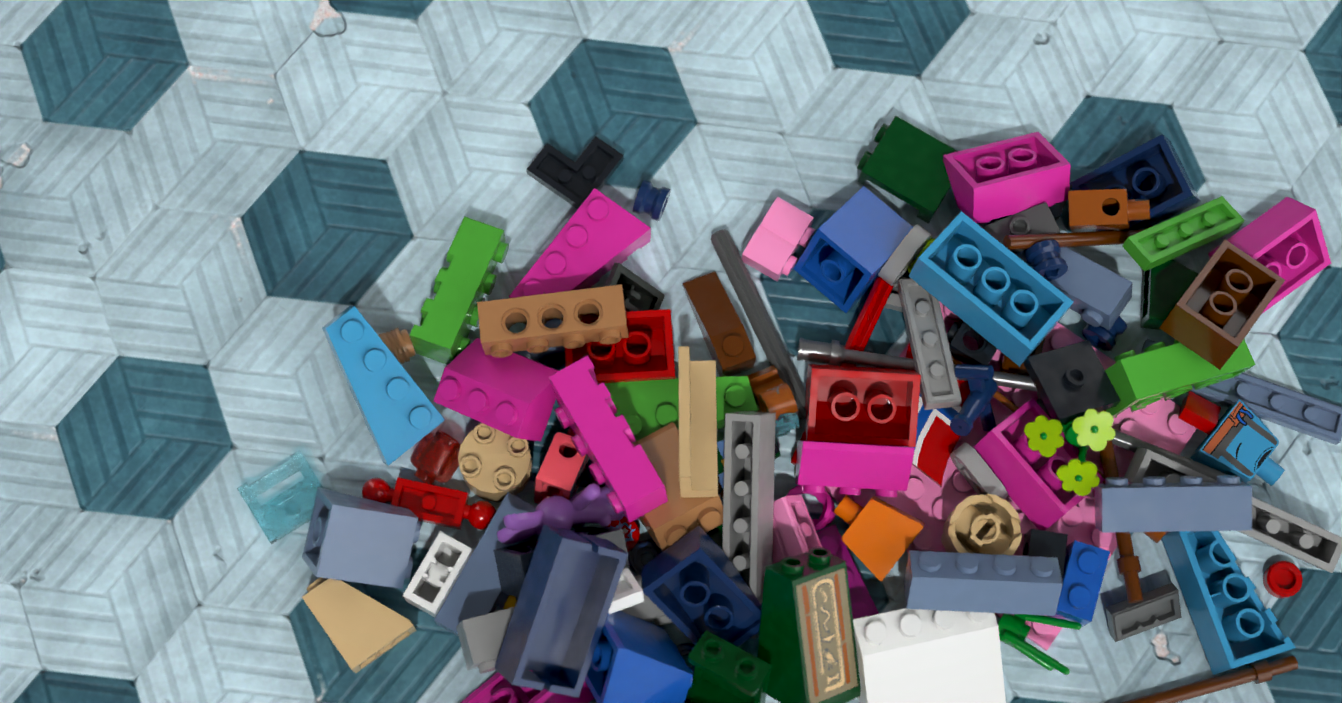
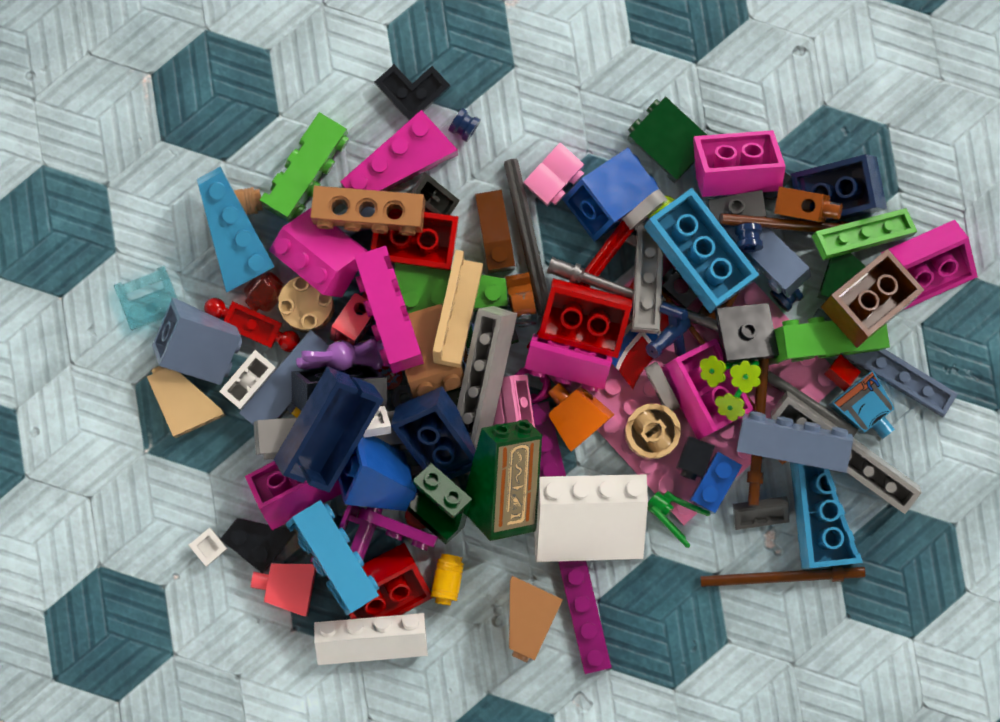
camera: 15 degrees right, 10 degrees up
sand blue brick [904,550,1063,616] -> none
red tile [1263,561,1303,598] -> none

